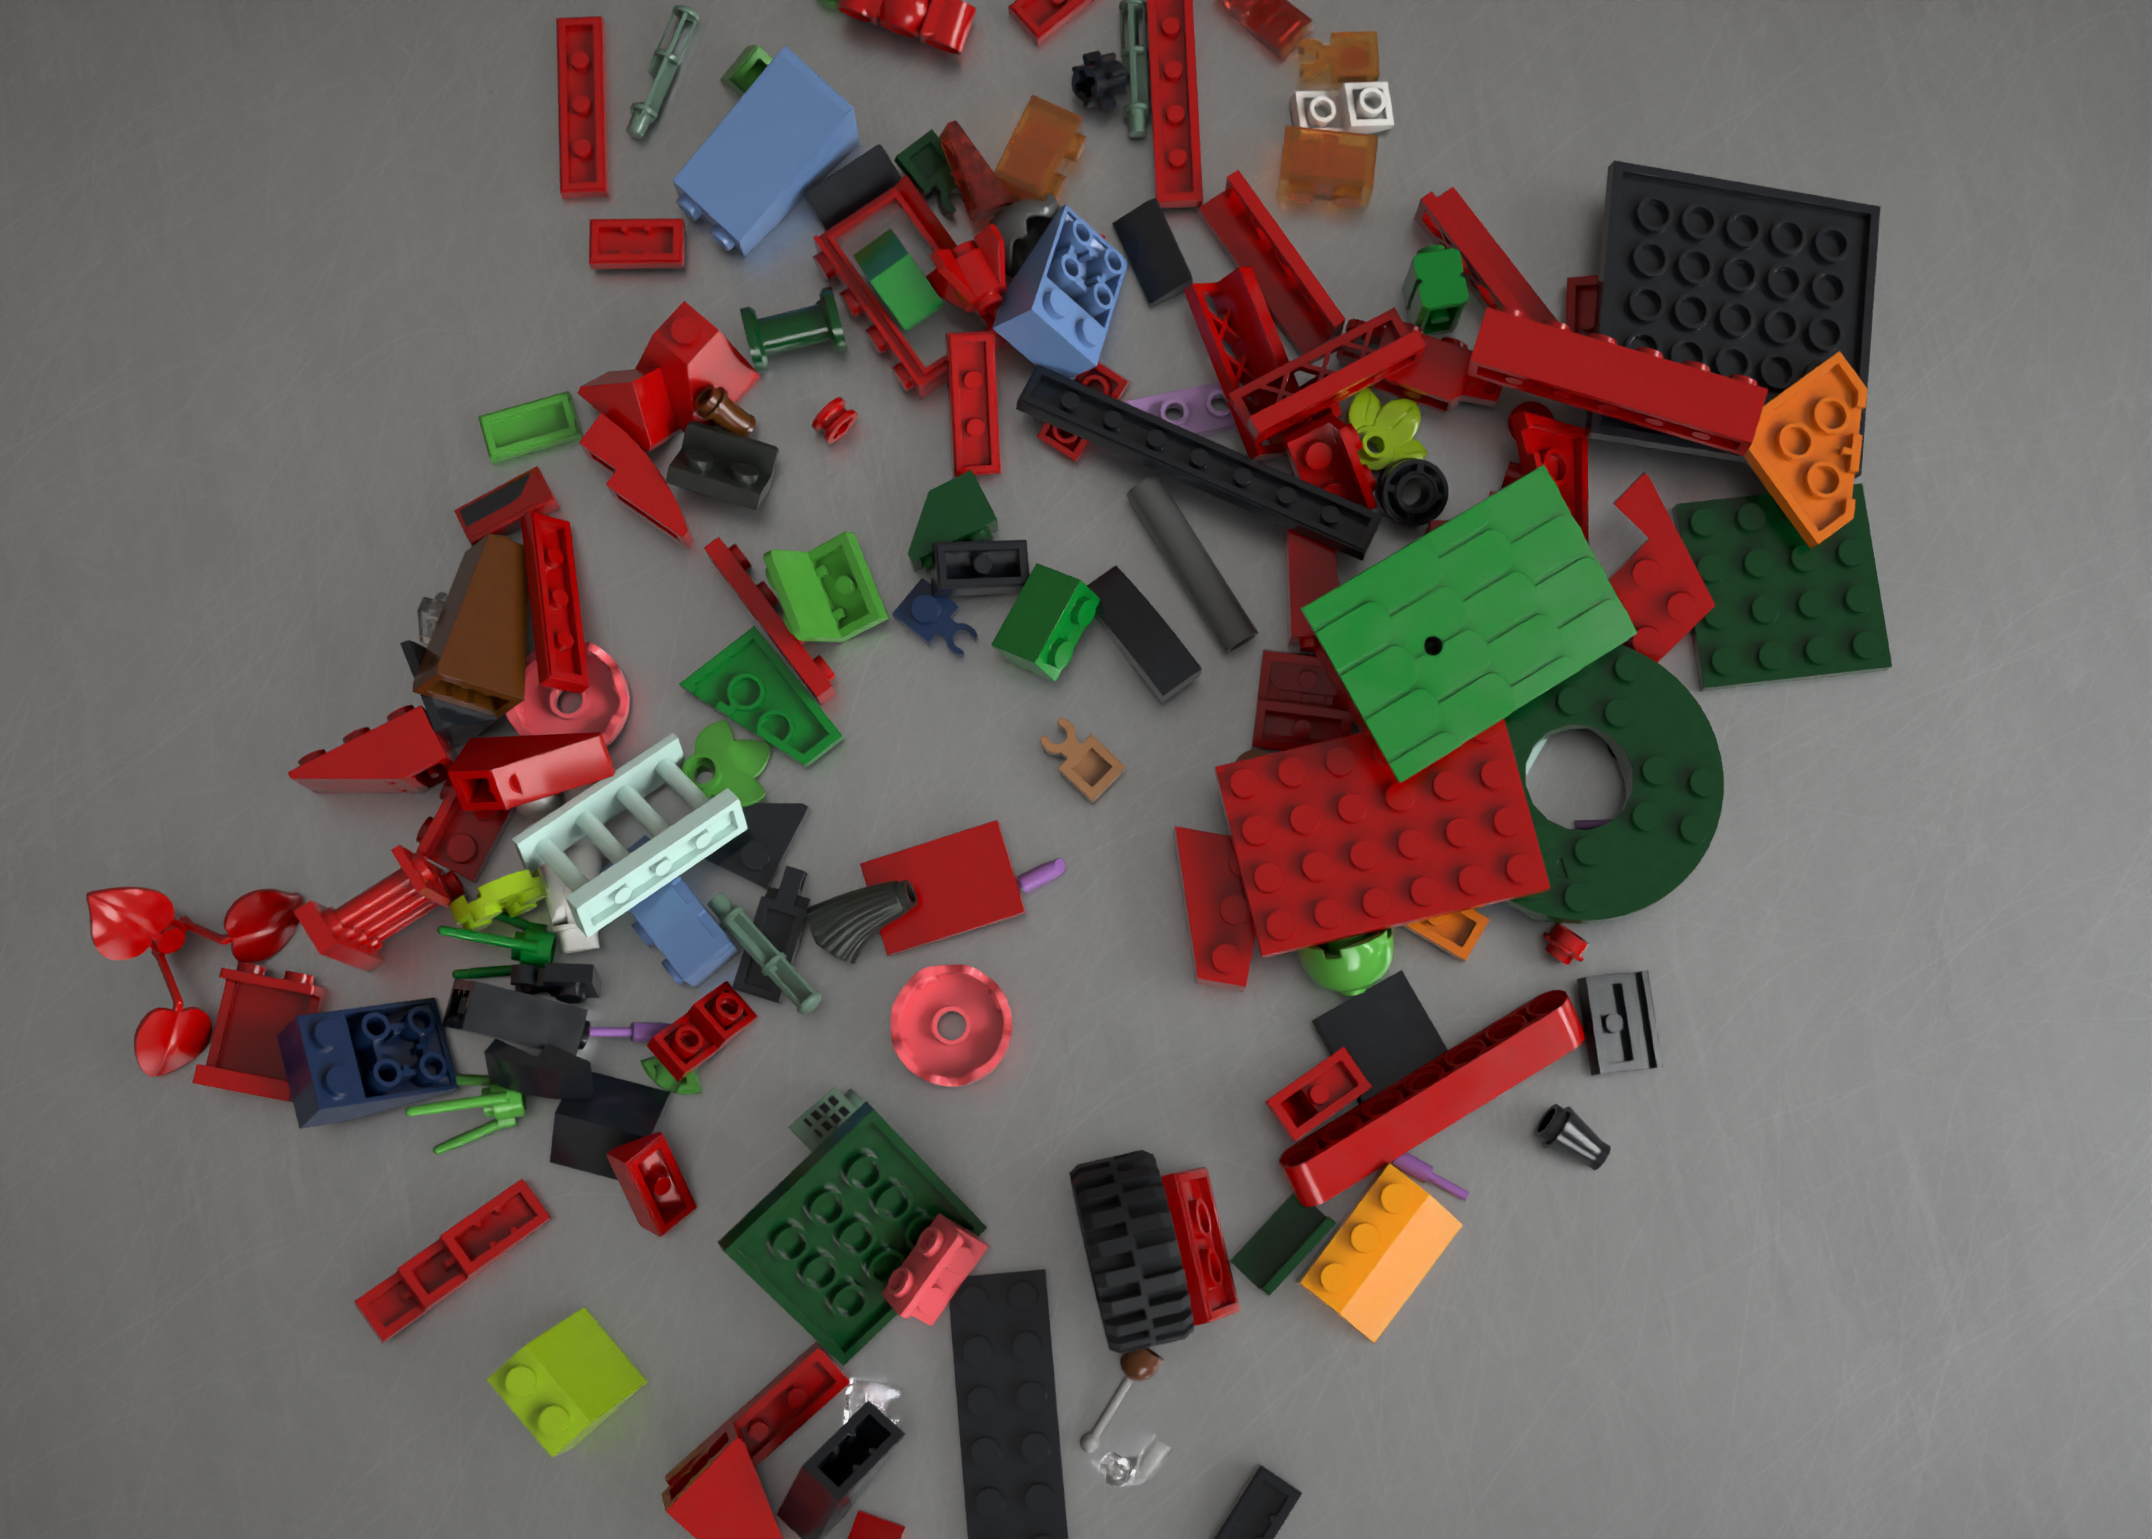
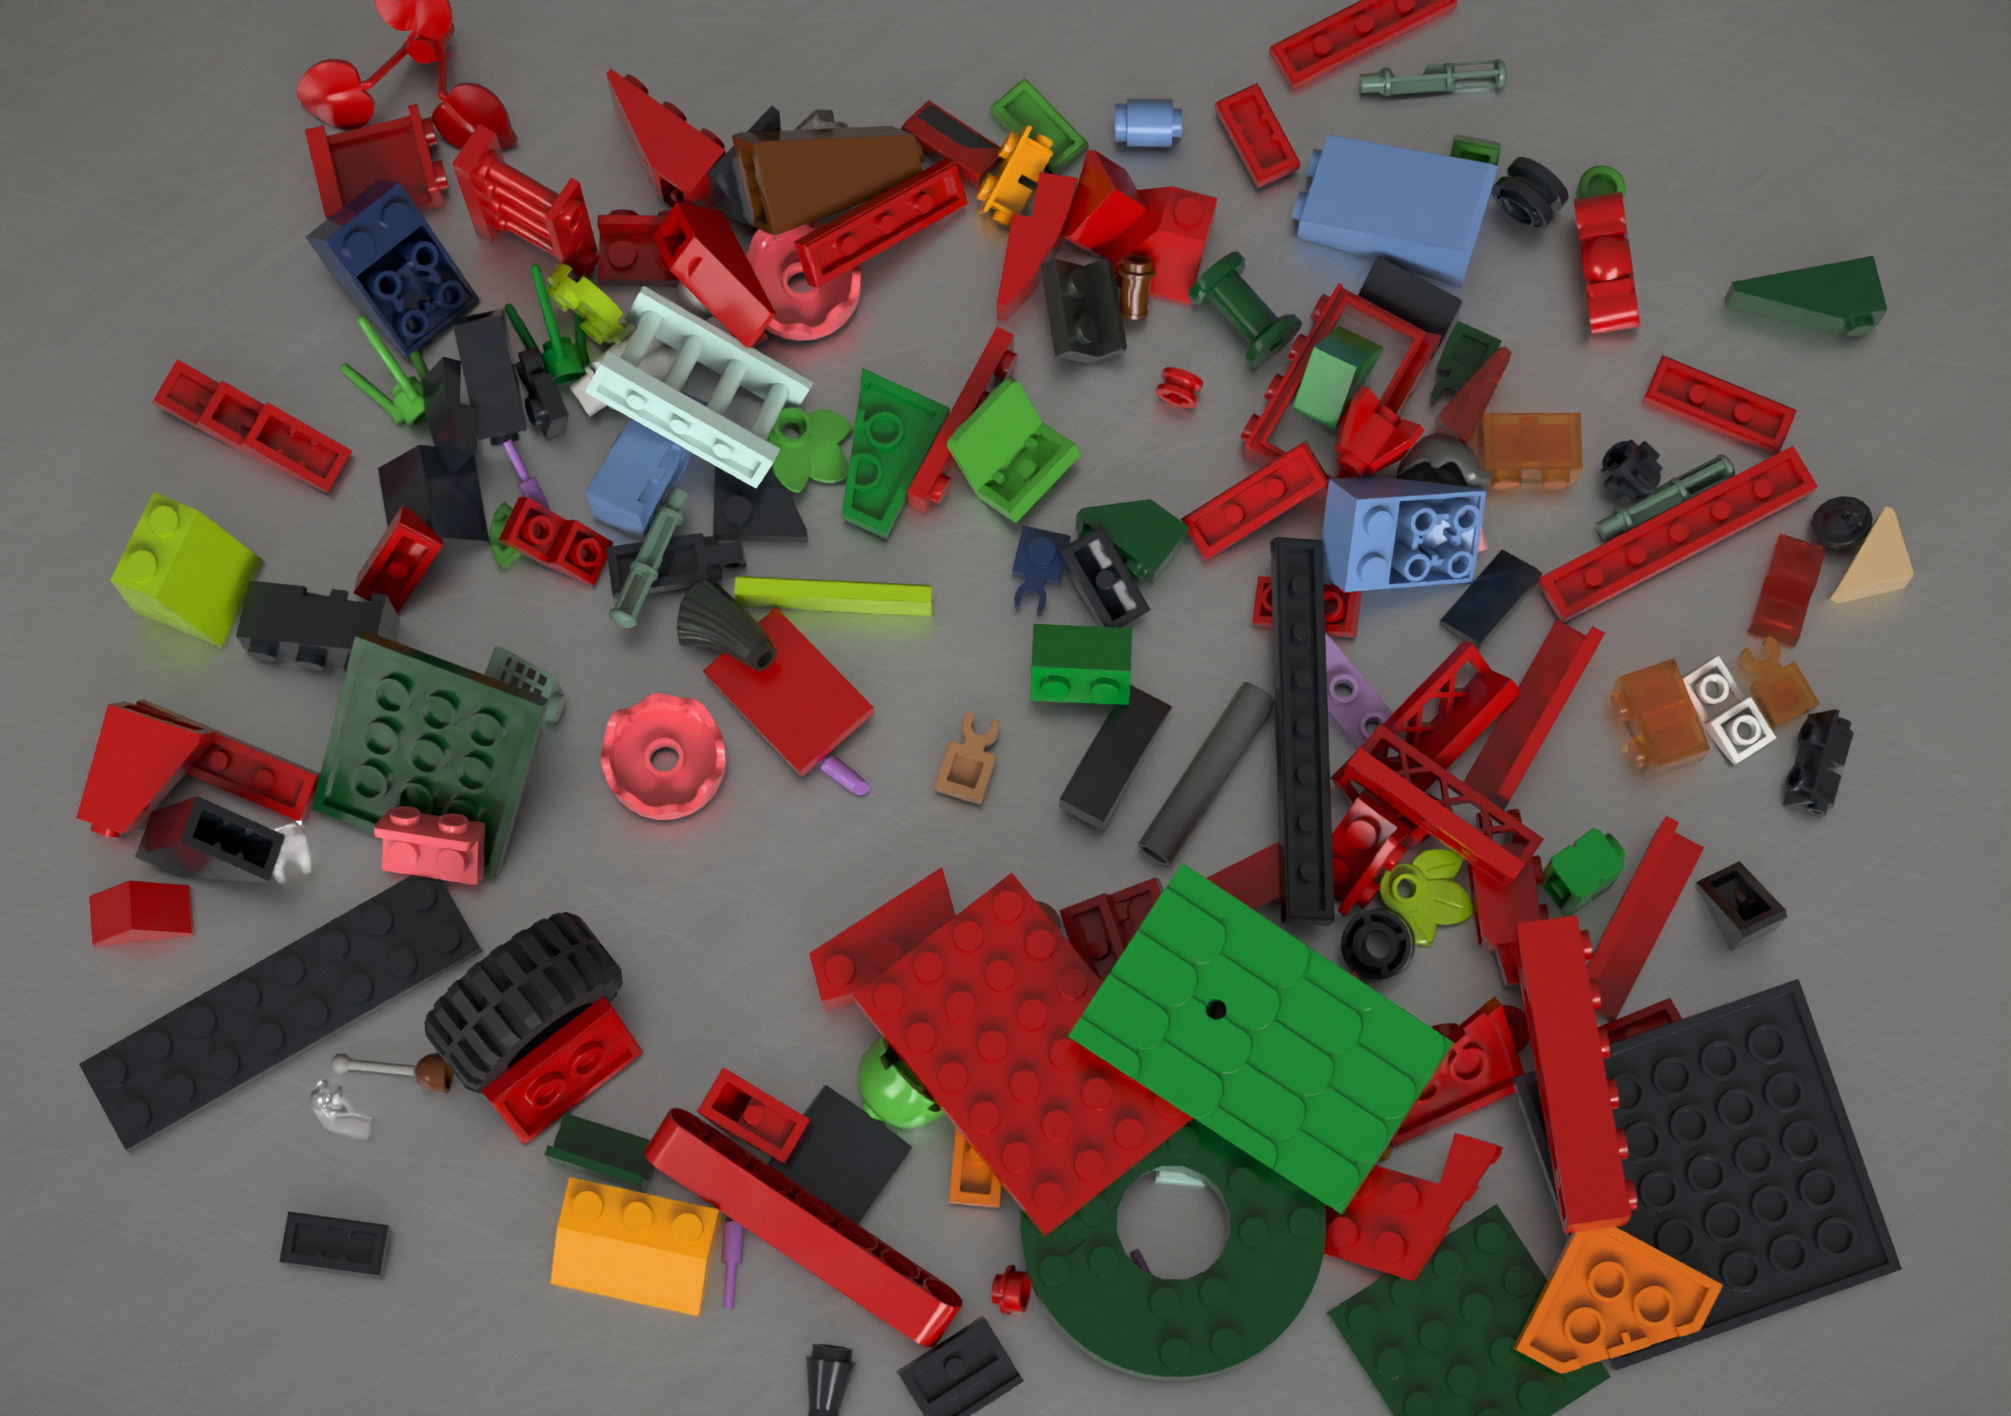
camera: 65 degrees right, 5 degrees down
none -> black wedge [236,581,401,674]
none -> lime tile [734,576,933,616]
none -> light orange hinge [976,125,1054,227]
none -> medium blue brick [1115,99,1182,147]
none -> black wheel [1492,157,1569,231]
none -> black slope [1696,861,1787,952]
none -> black hinge [1783,709,1854,816]

